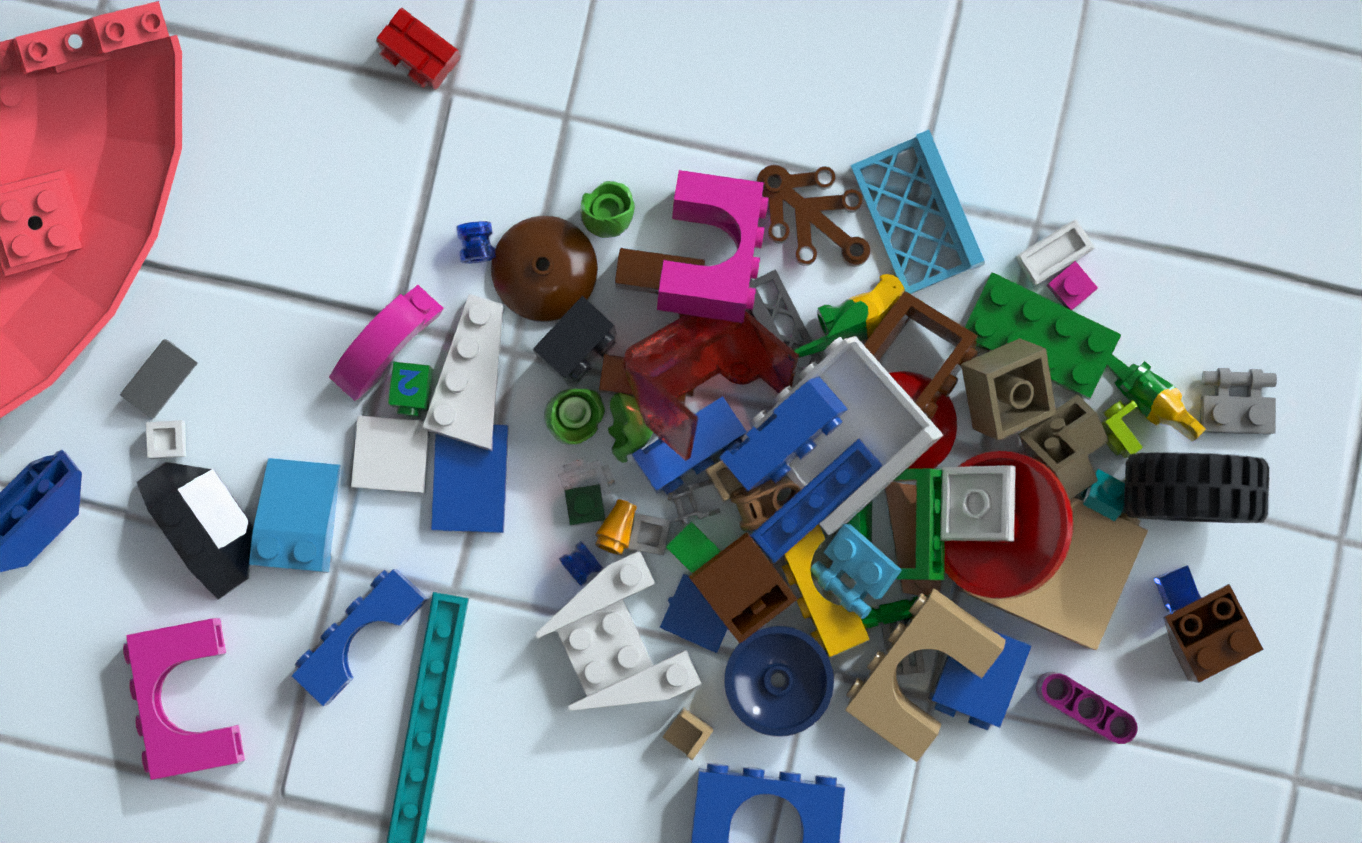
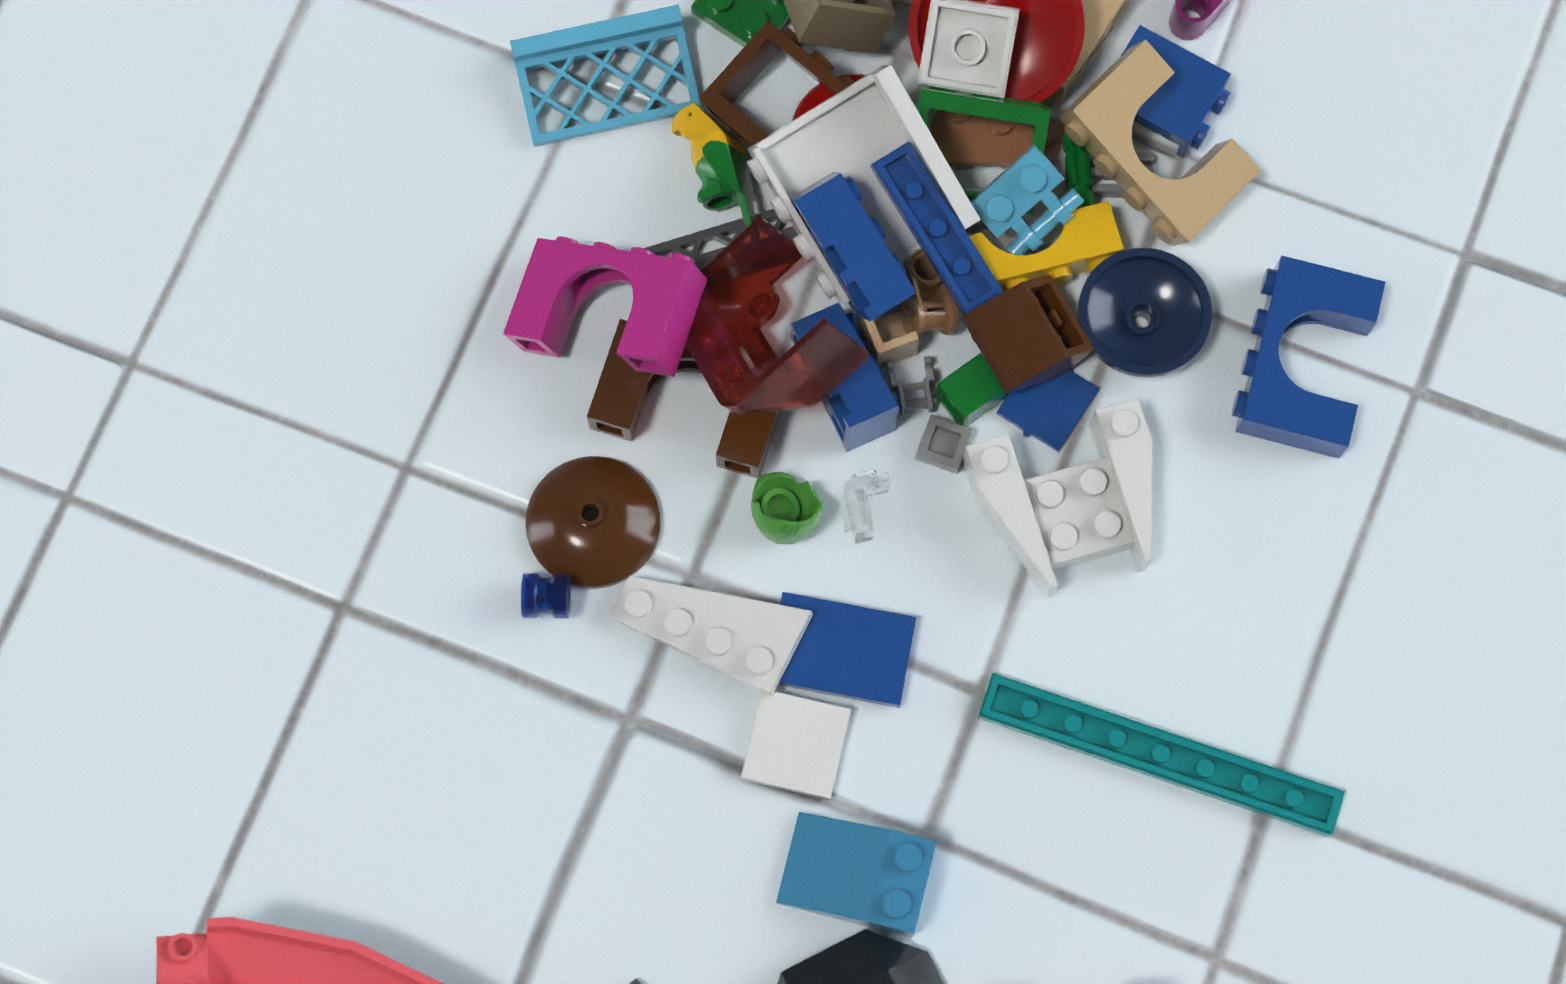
camera: 80 degrees left, 10 degrees down
blue arch [292,569,428,706] -> none
dark pink arch [329,285,444,401] -> none
red brick [376,8,461,90] -> none
green brick [388,361,434,417] -> none
black brick [532,296,617,386] -> none
clear blue wheel [559,541,603,586] -> none
dark green plate [564,484,606,526] -> none
bright green hair [580,181,635,238] -> none
light orange cone [595,499,637,555] -> none
bright green hair [608,393,656,463] -> none
tan panel [663,707,714,760] -> none
reddish brown plant [757,165,870,267] -> none

